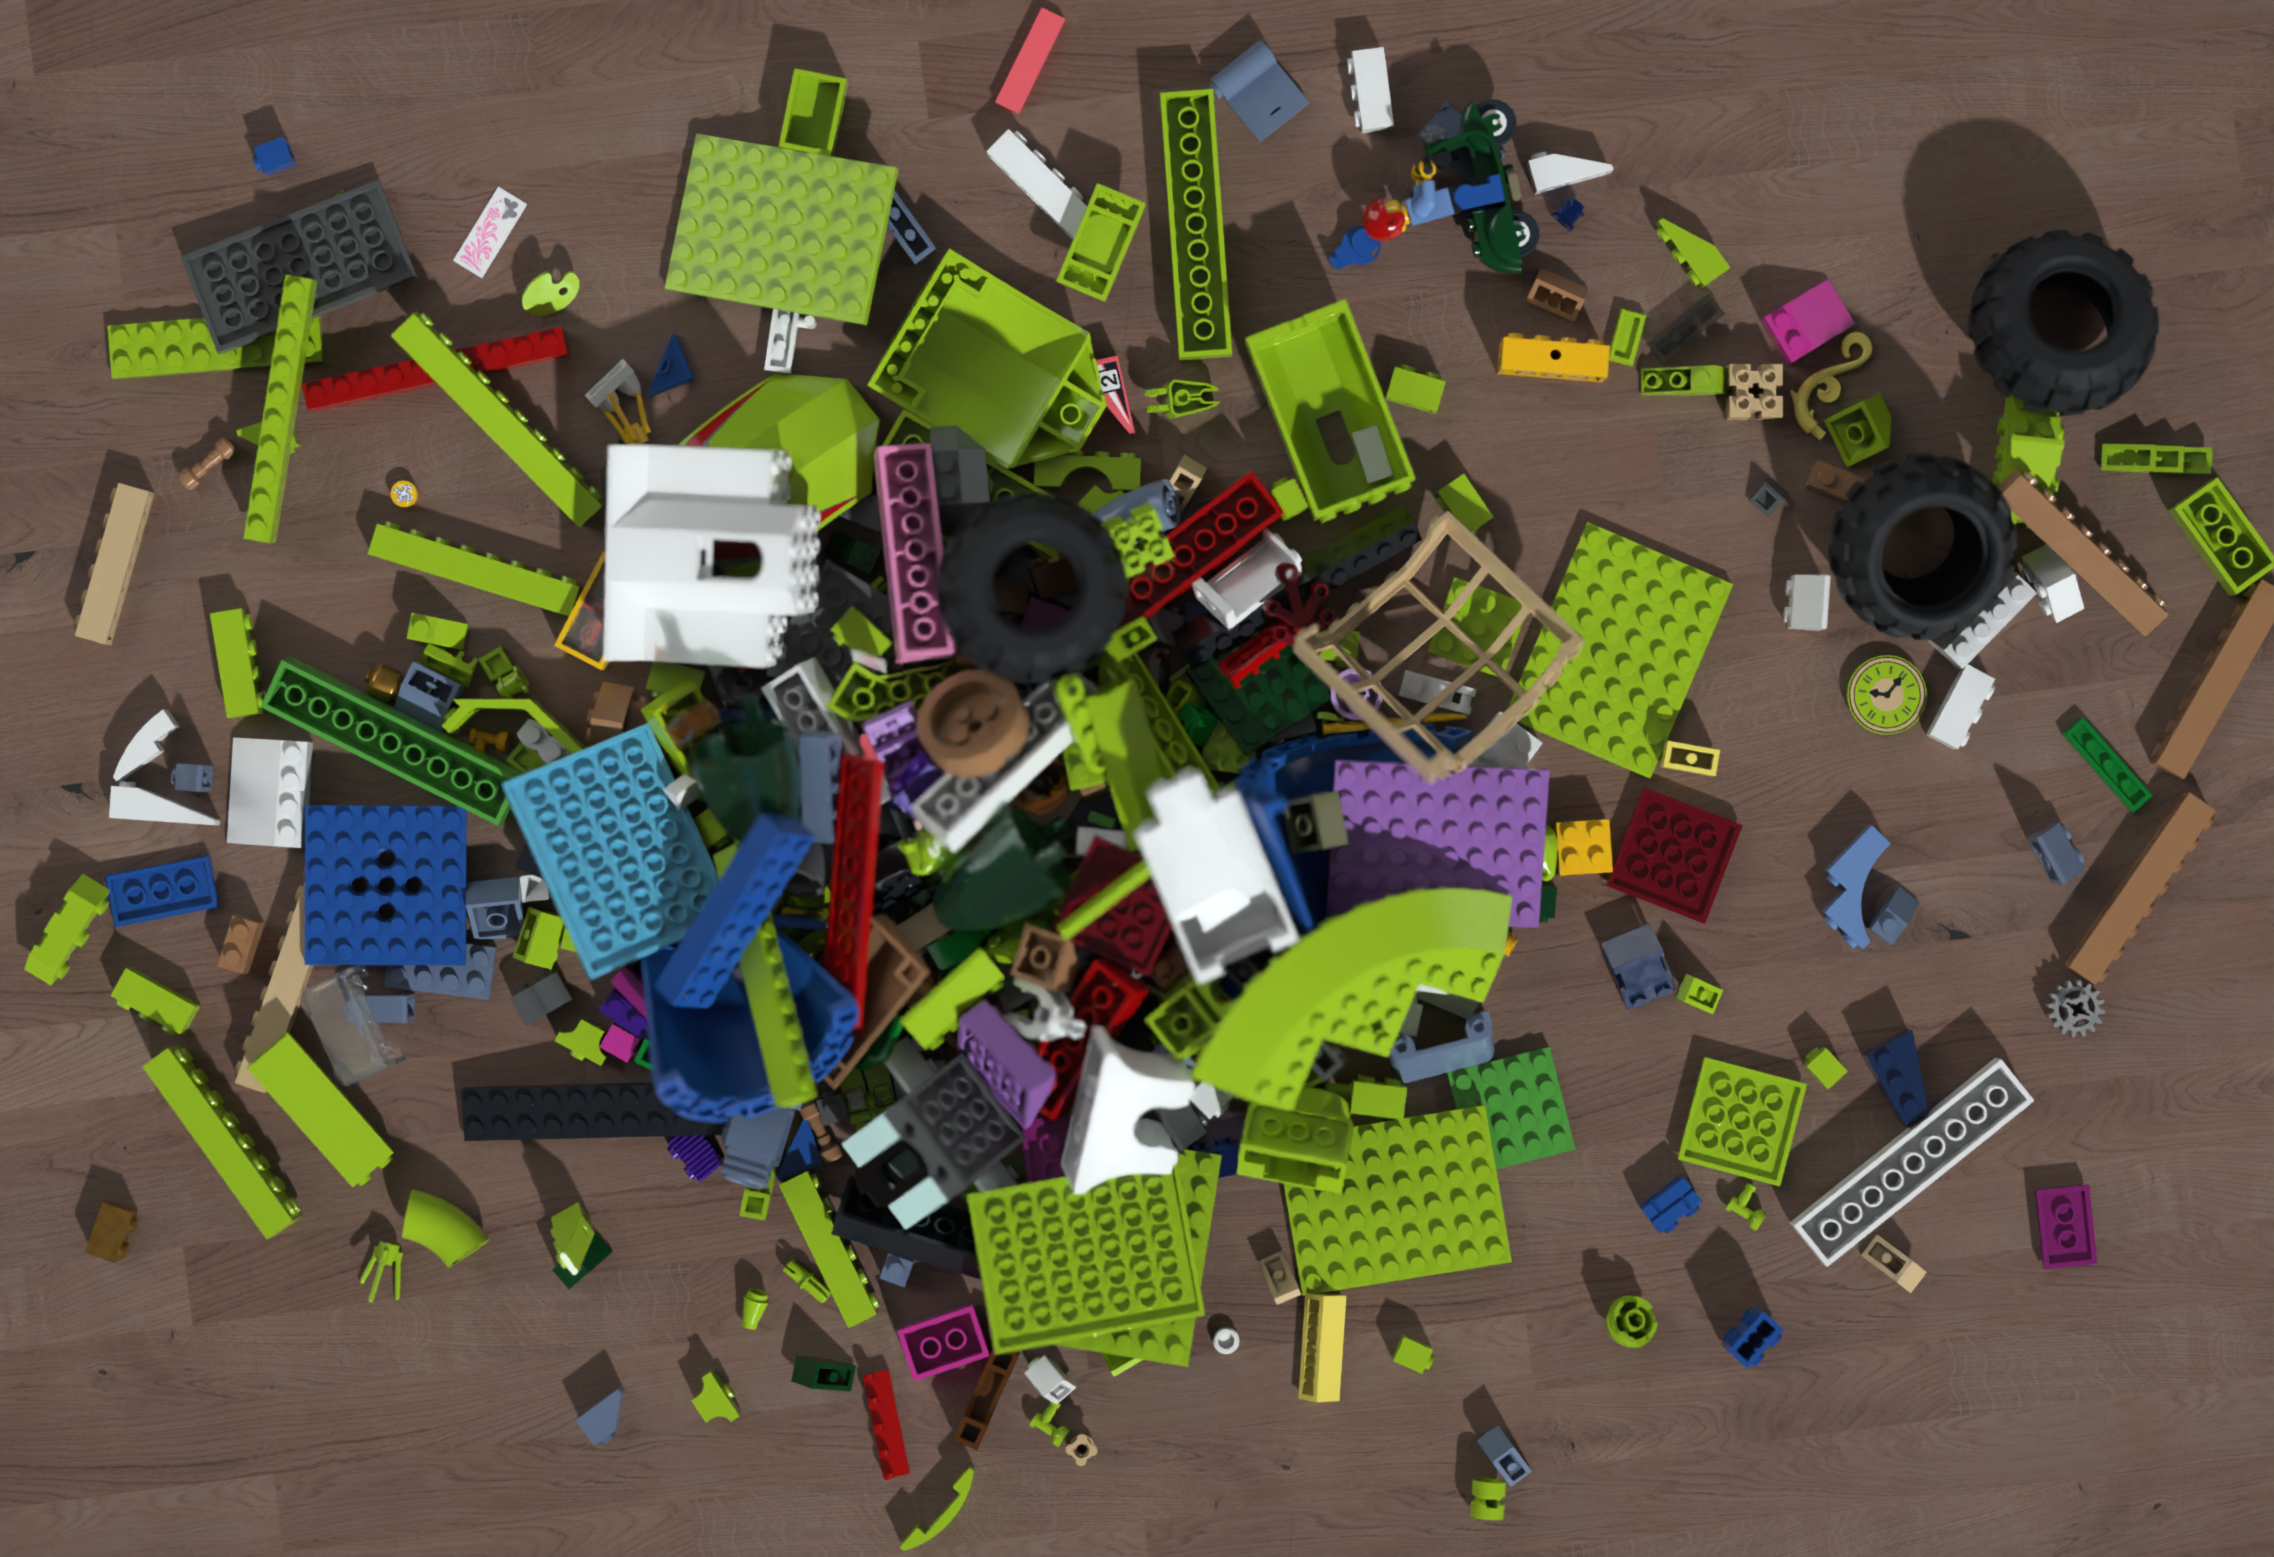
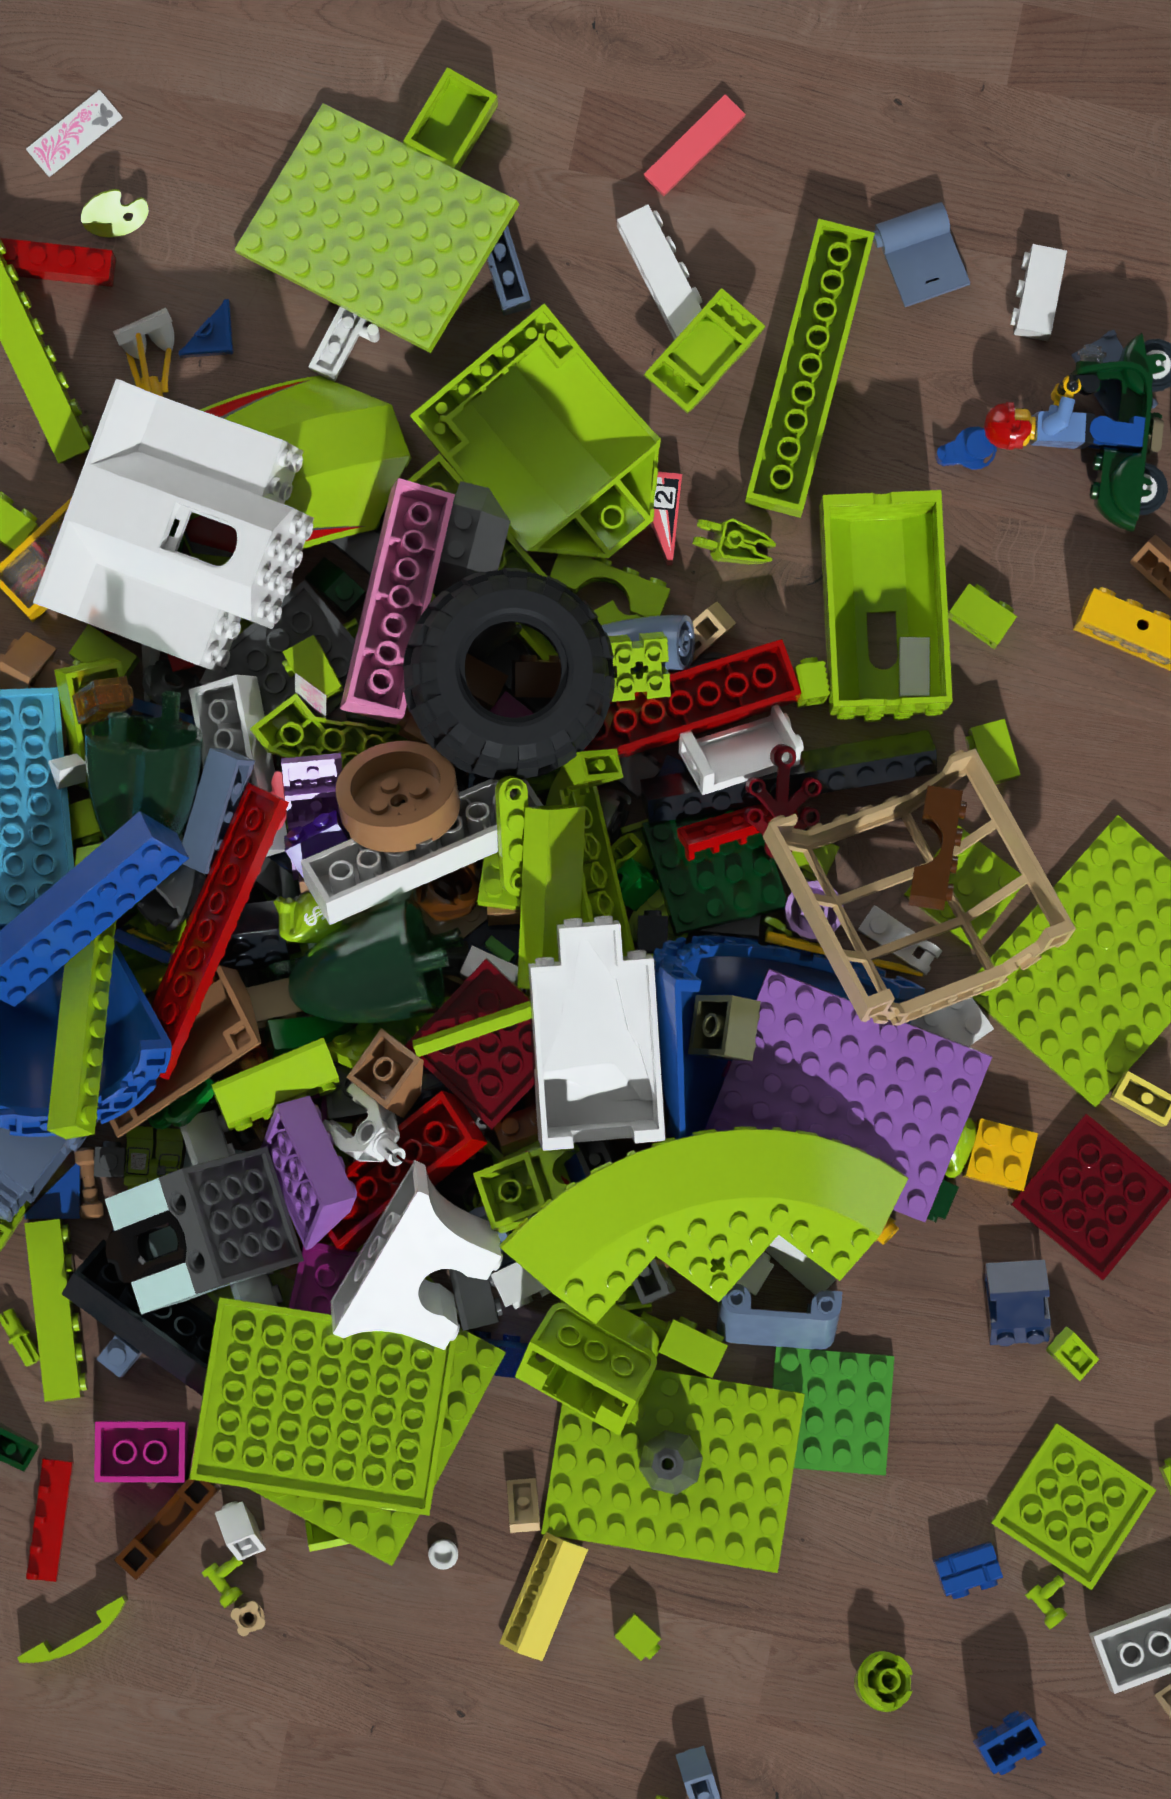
camera: 15 degrees right, 5 degrees down
none -> black brick [637,910,668,954]
none -> dark grey cone [639,1430,703,1495]
none -> reddish brown arch [908,785,967,911]

